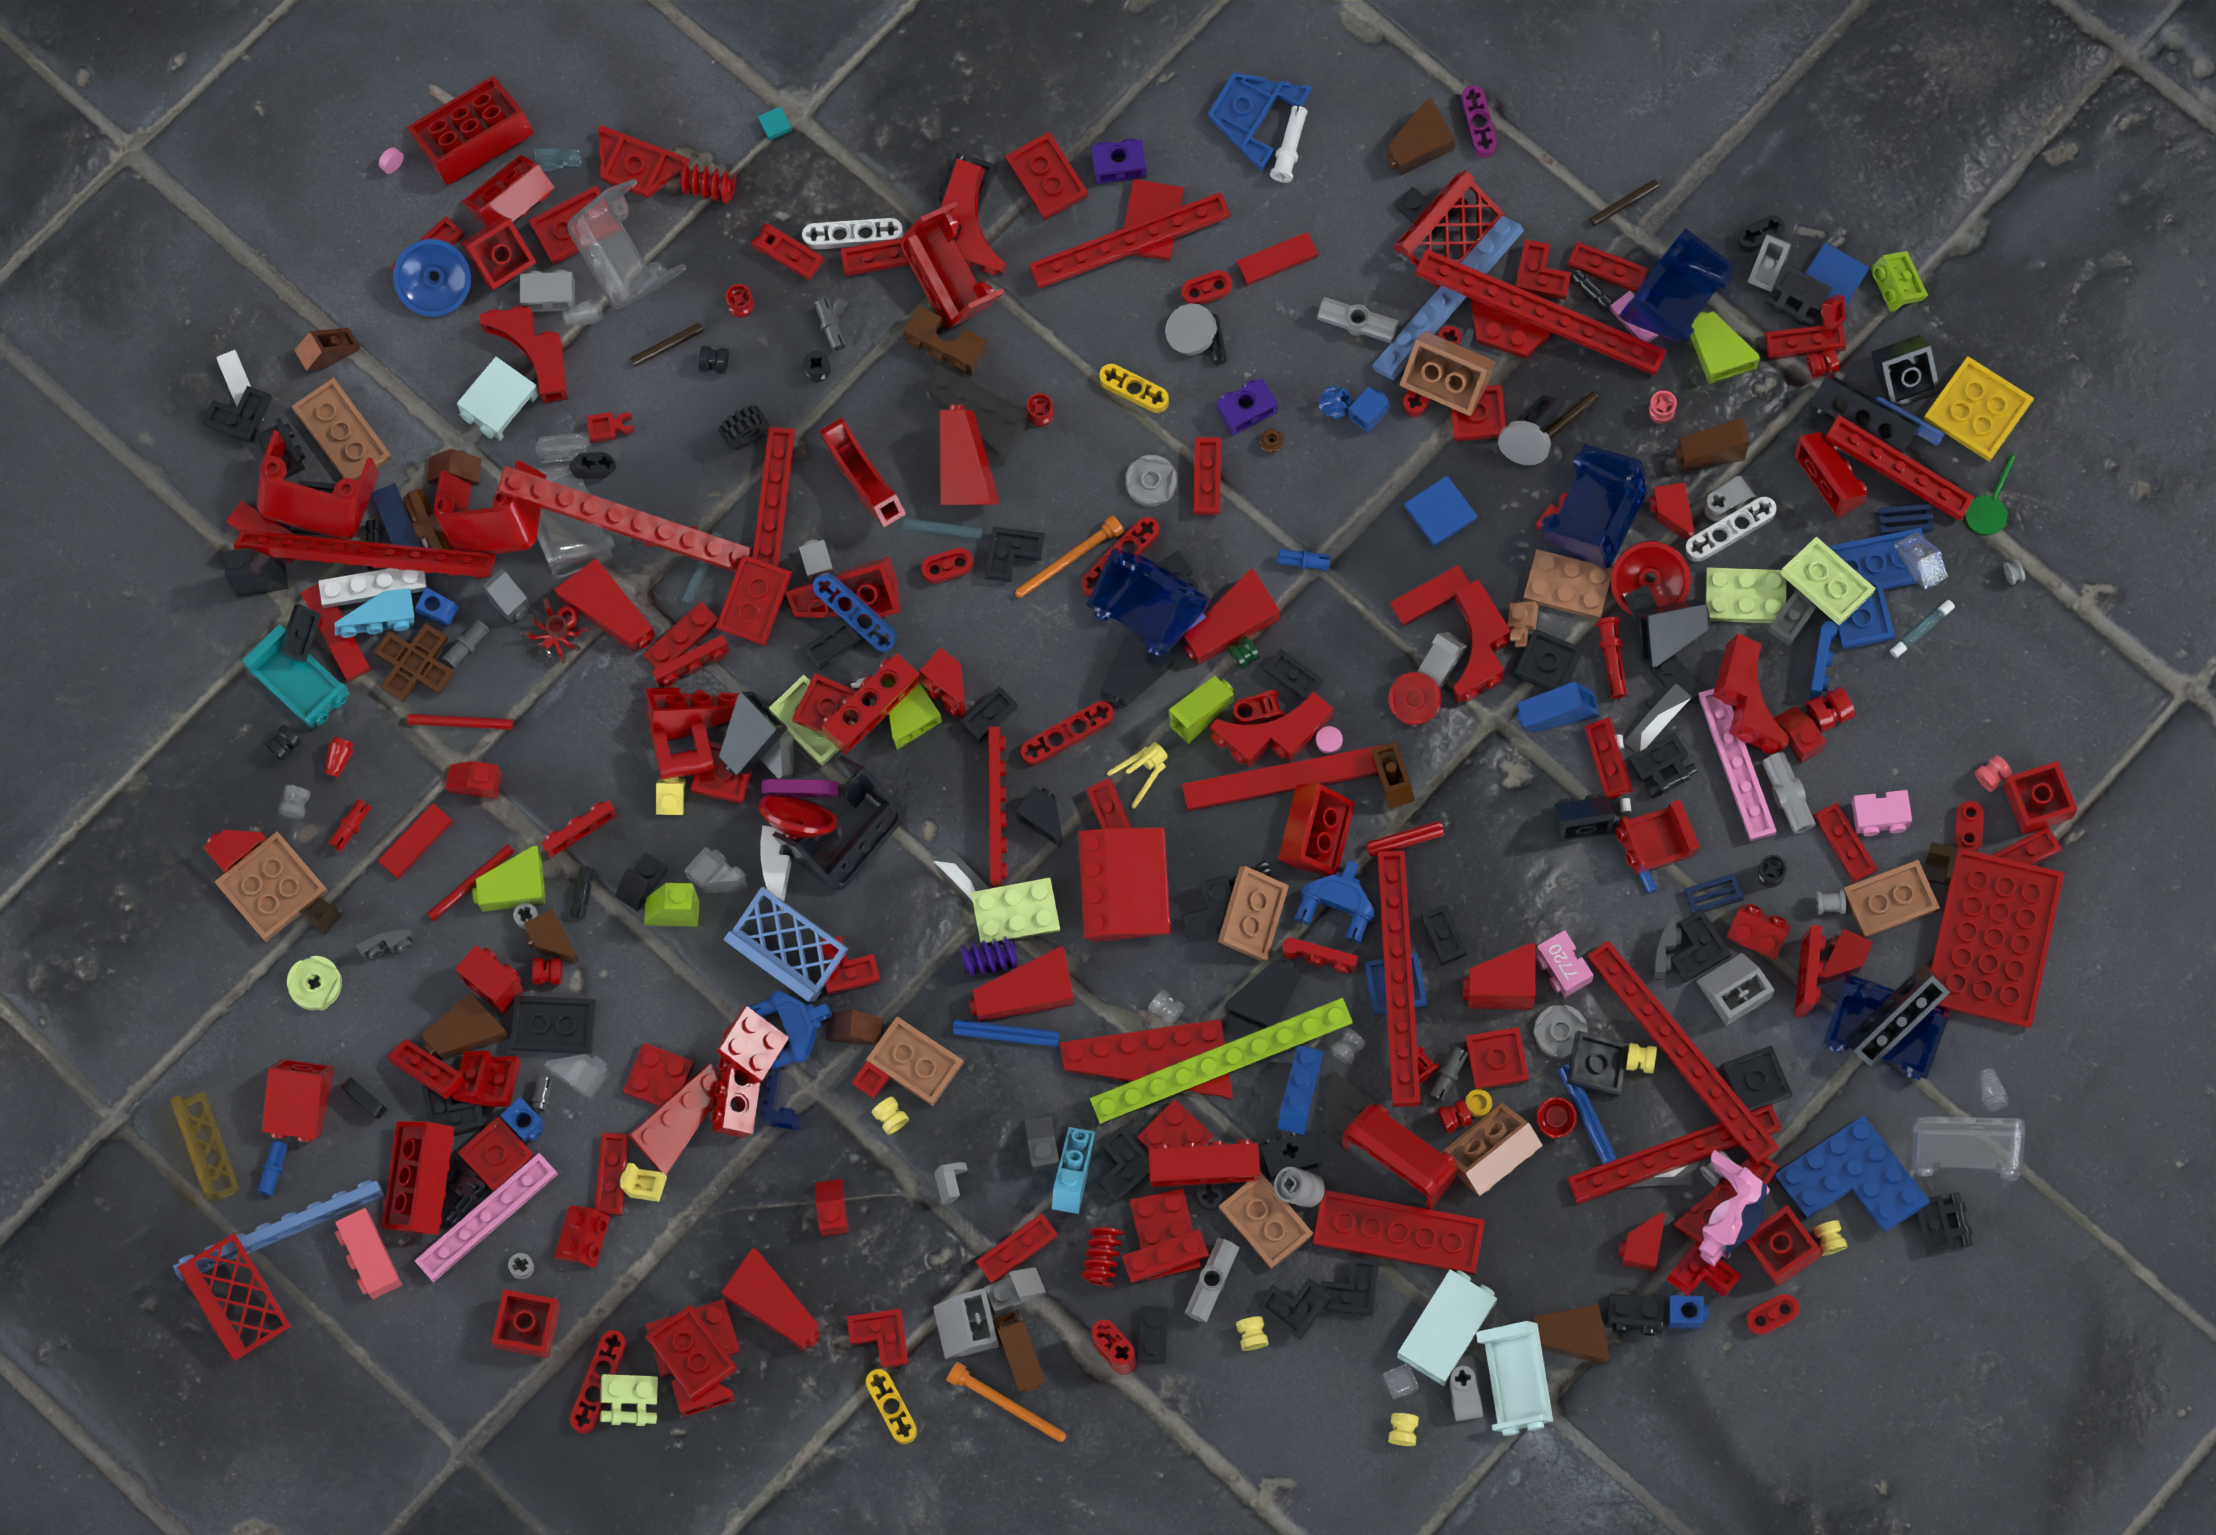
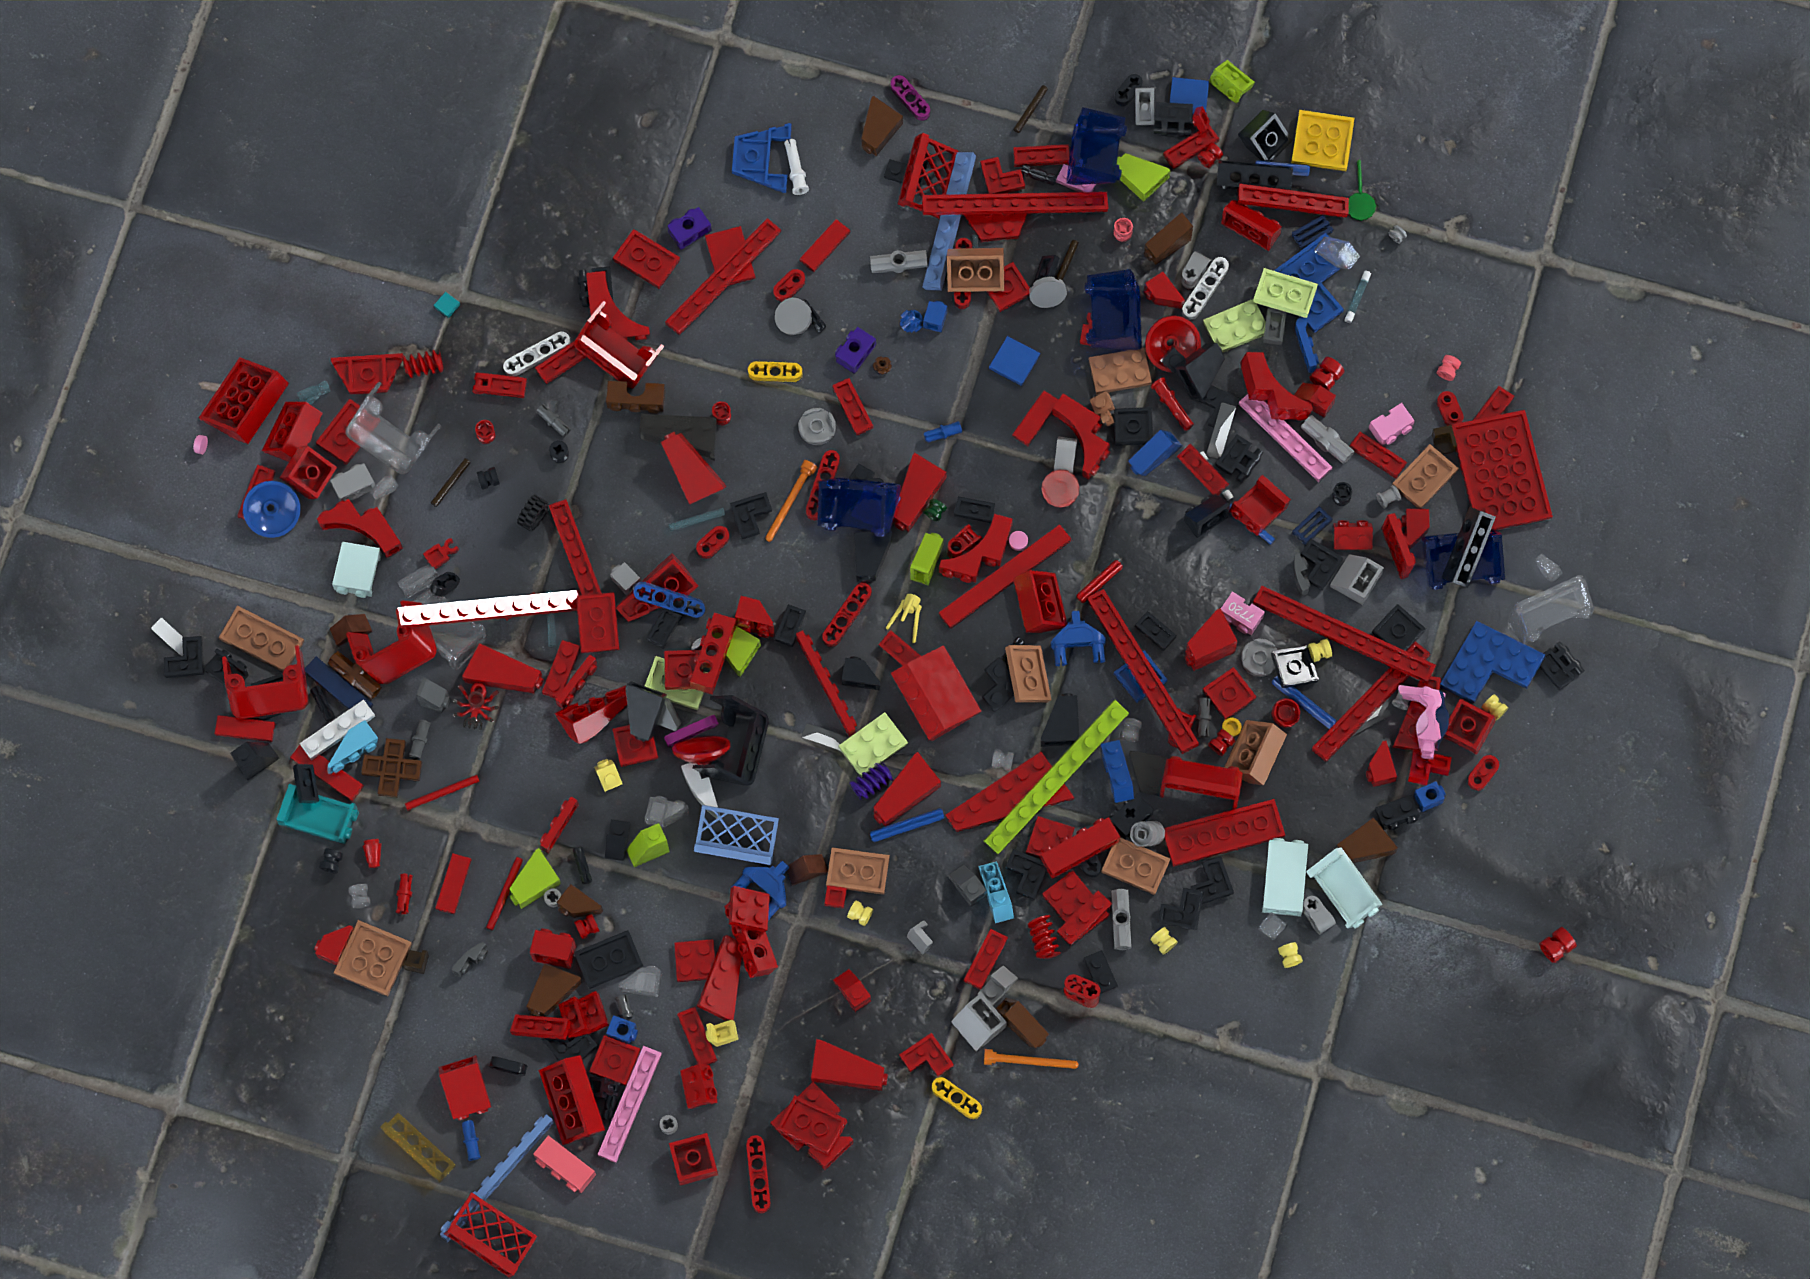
camera: 30 degrees left, 0 degrees up
red plate [234,530,496,578] -> none
yellowish green plate [287,956,342,1011] -> none
copper slope [294,327,360,371] -> none
blue leg [415,587,459,627] -> none
red slope [445,761,503,800] -> none
yellowish green plate [600,1374,658,1426] -> none
red connector [651,722,714,780] -> none
clear blue bracket [761,1068,801,1131] -> none
red plate [815,936,881,995] -> none
red arch [819,417,906,527] -> none
red plate [1283,938,1358,974] -> none
reddish brown slope [1371,742,1415,809] -> none
red brick [2003,761,2077,835] -> none

